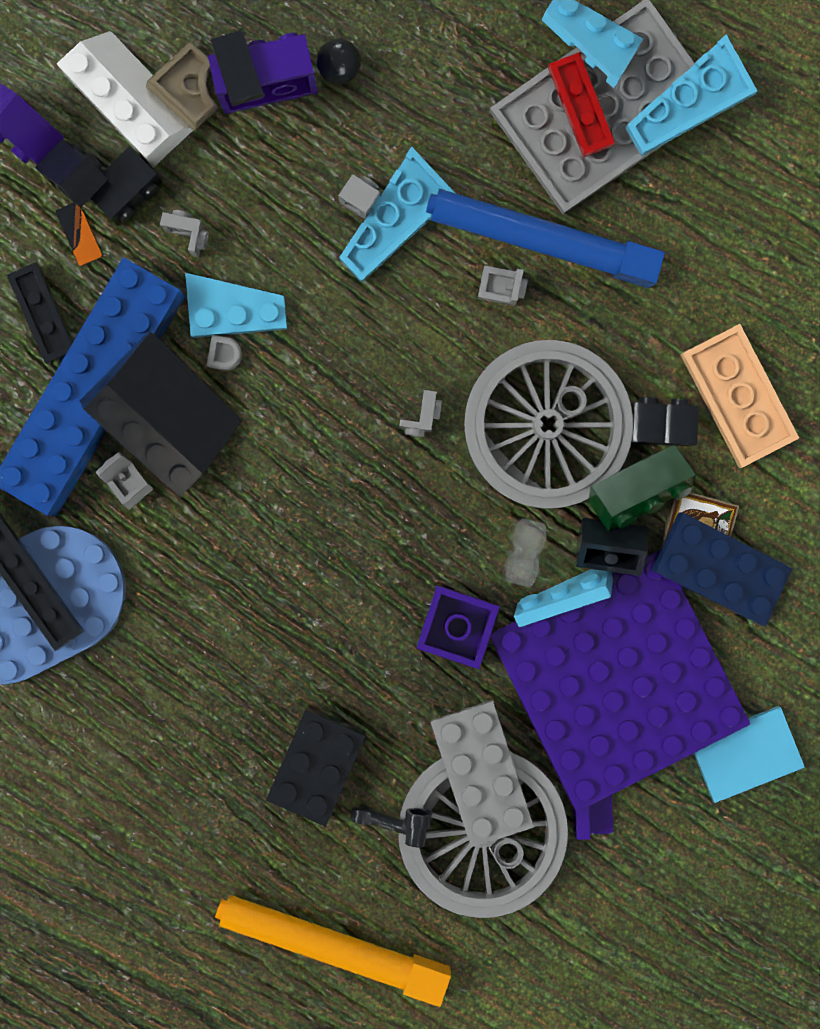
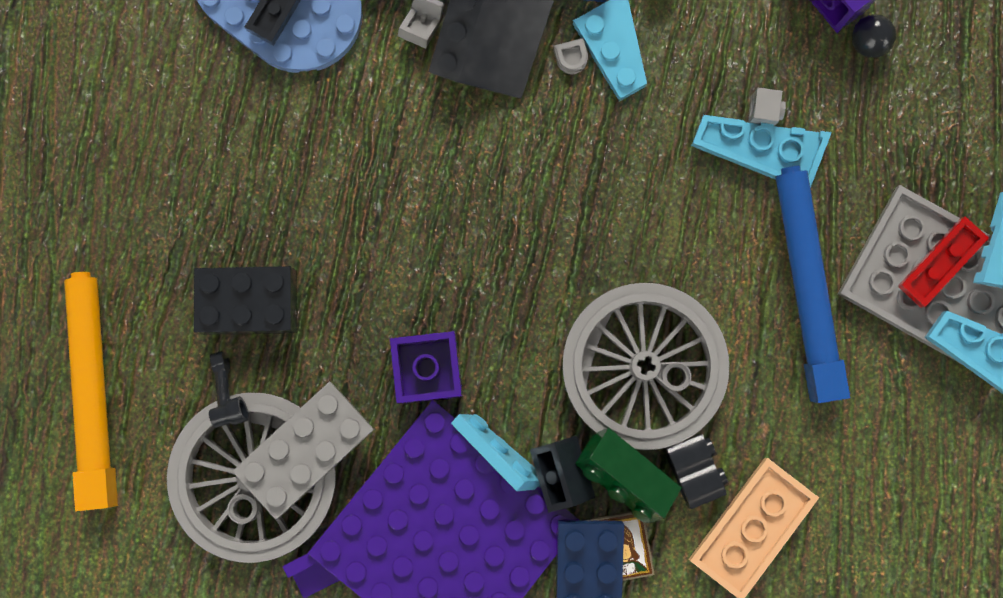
camera: 60 degrees right, 5 degrees down
light grey bracket [399,390,442,437] -> none
light grey bracket [478,265,528,306] -> none
clear brick [503,518,546,587] -> none

